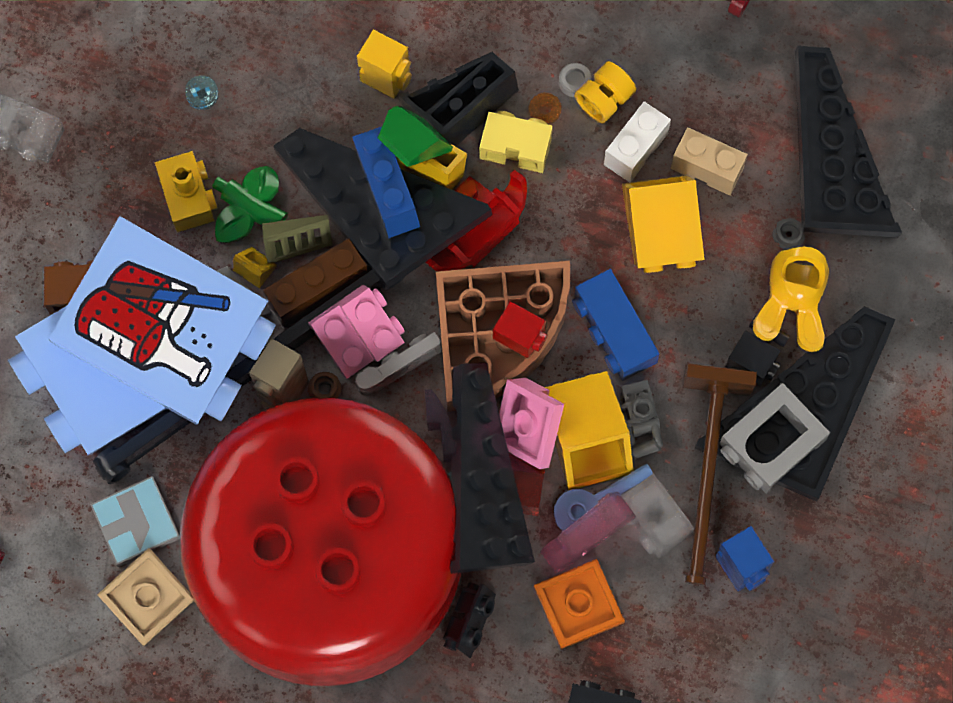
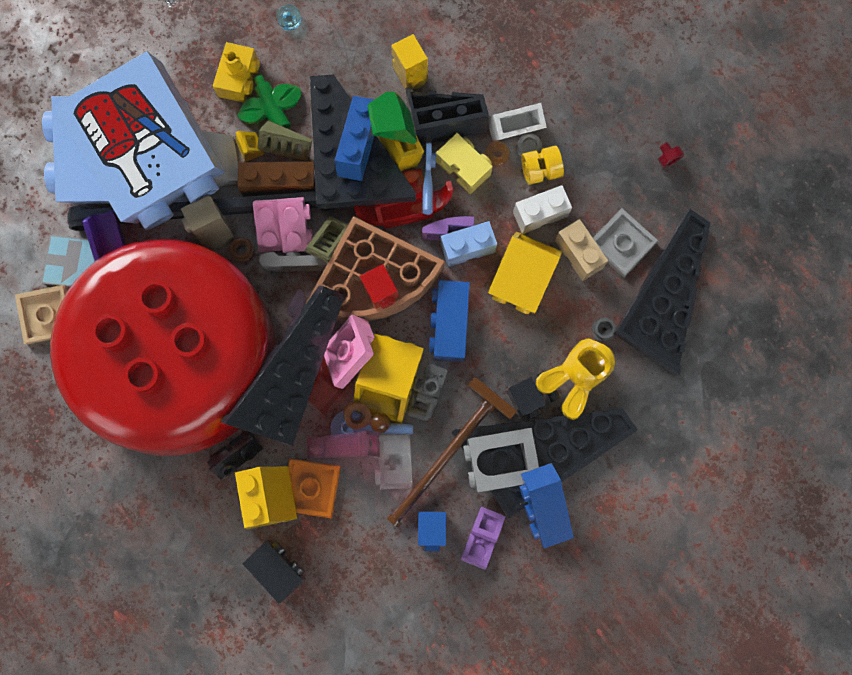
camera: 30 degrees right, 5 degrees up
none -> dark purple panel [83,210,126,261]
none -> yellow slope [235,466,297,530]
none -> olive slope [305,216,348,262]
none -> reddish brown plate [343,402,390,434]
none -> medium lavender slope [422,216,474,241]
none -> medium blue piece [423,142,436,215]
none -> light blue brick [440,221,497,267]
none -> medium lavender slope [460,507,506,570]
none -> white brick [489,103,547,142]
none -> blue brick [519,463,574,548]
none -> light grey tile [593,208,659,278]

